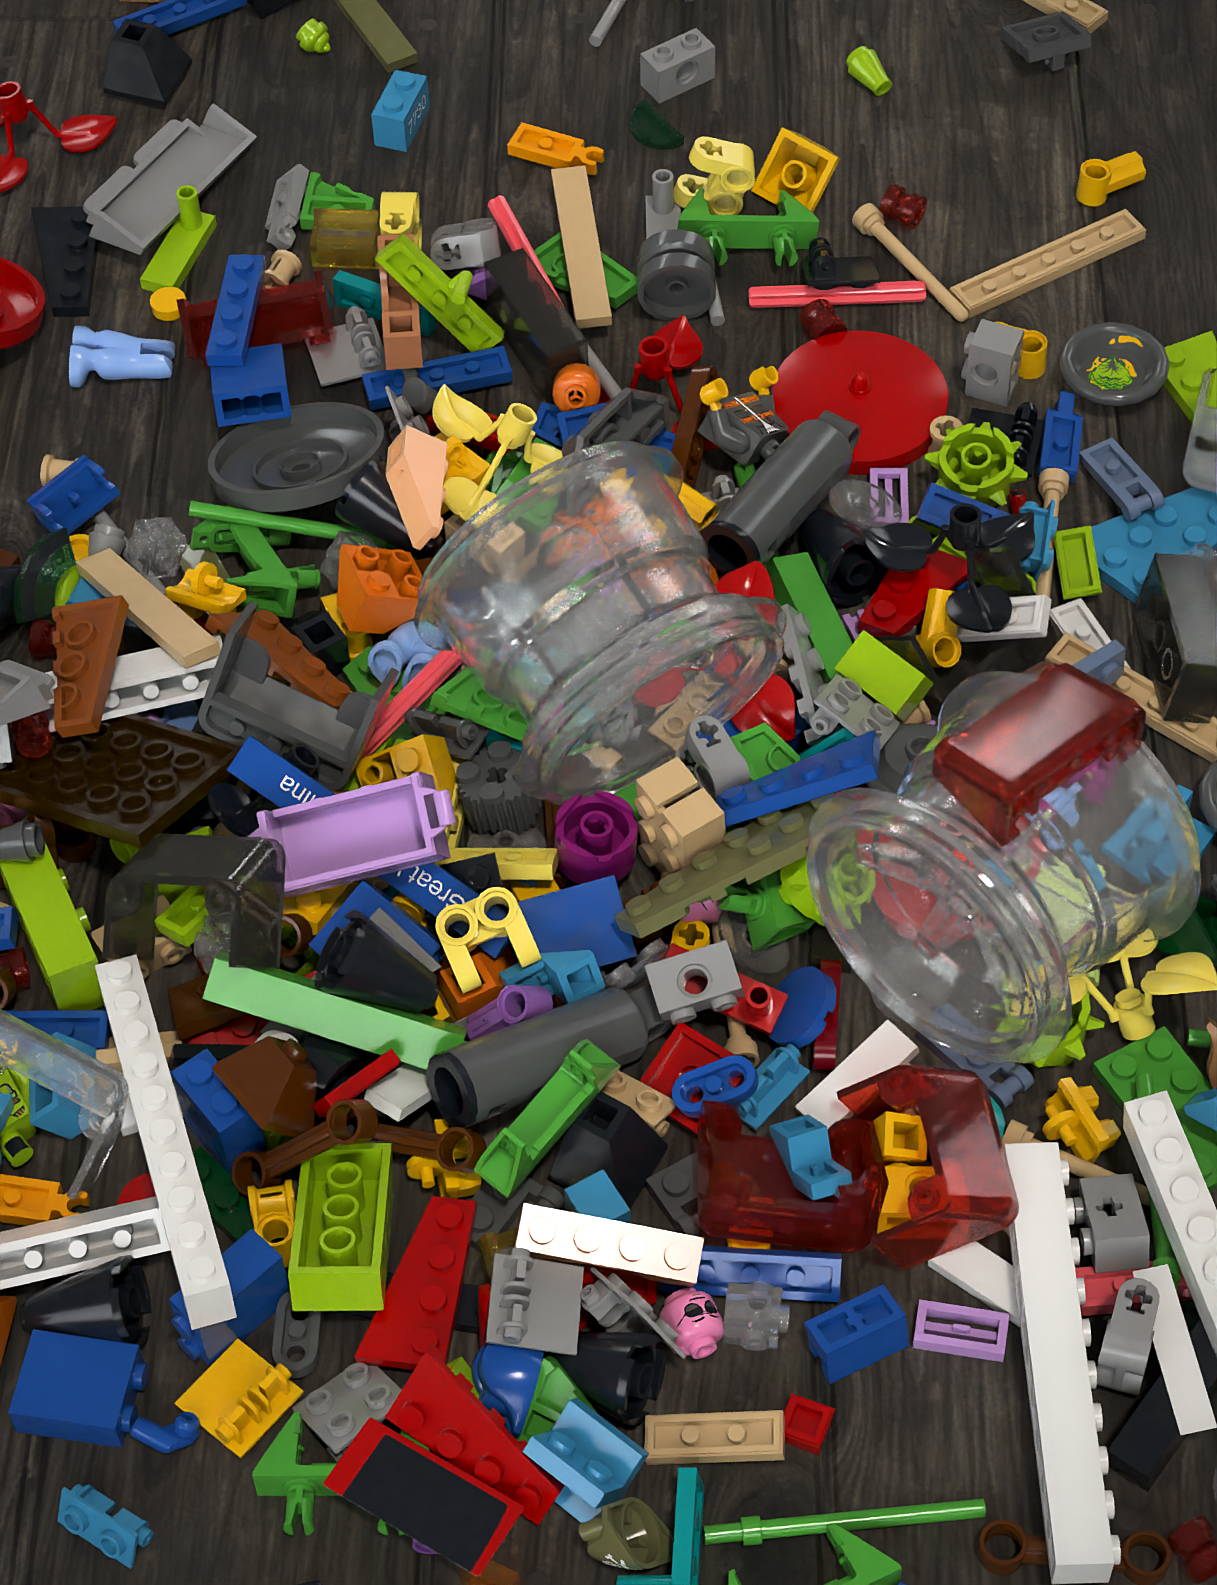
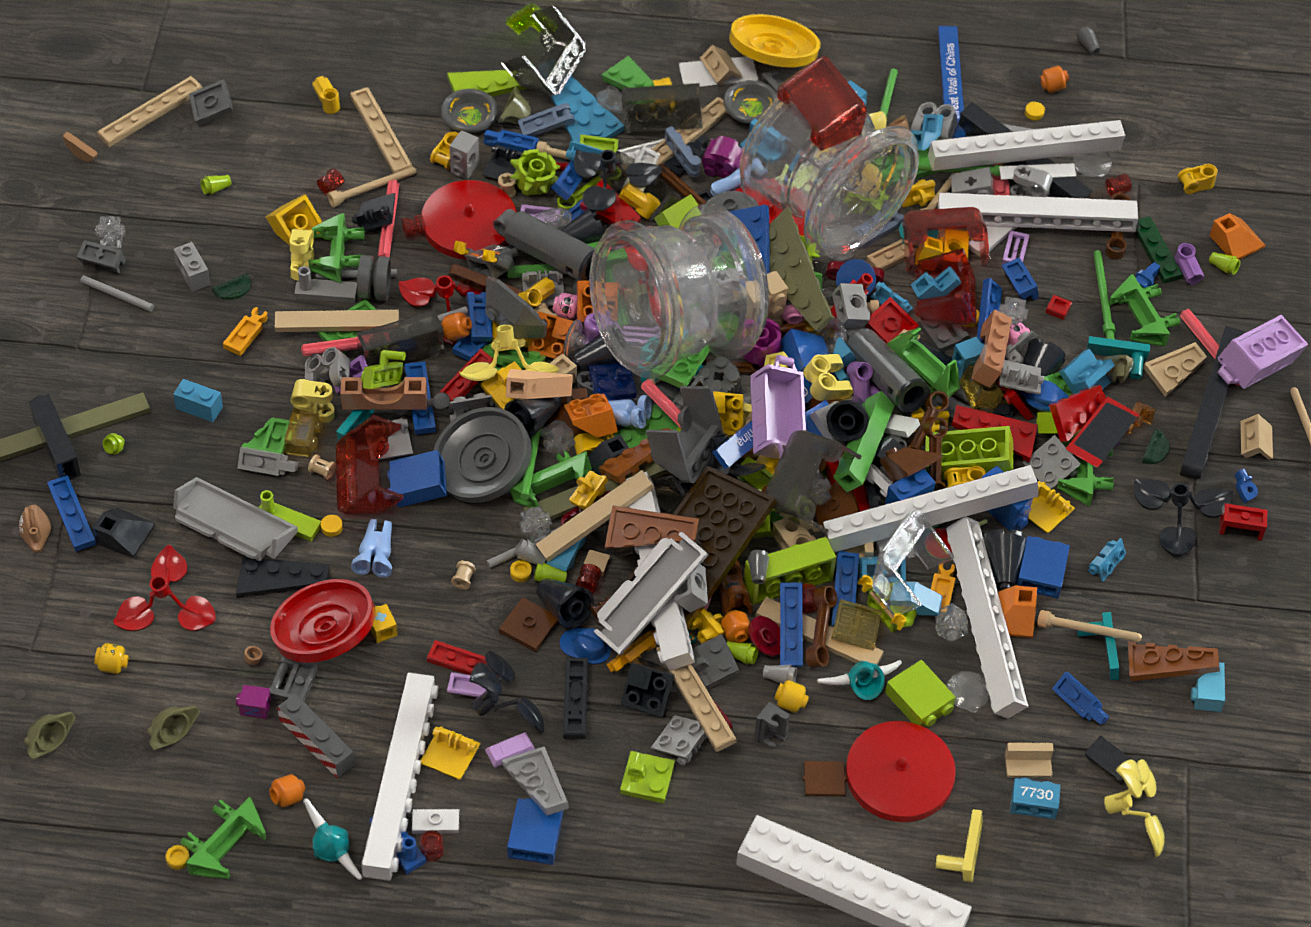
camera: 90 degrees left, 0 degrees up
clear green tile [14,528,77,623] -> none
blue hinge [26,454,120,535] -> none
blue arm [130,1412,200,1453] -> none
blue plate [205,254,266,366] -> none
red tile [311,1048,400,1118] -> none
tan tile [644,1410,785,1465] -> none
blue plate [672,1055,759,1118] -> none
white tile [795,1019,919,1137] -> none
none -> olive hat [498,86,531,124]

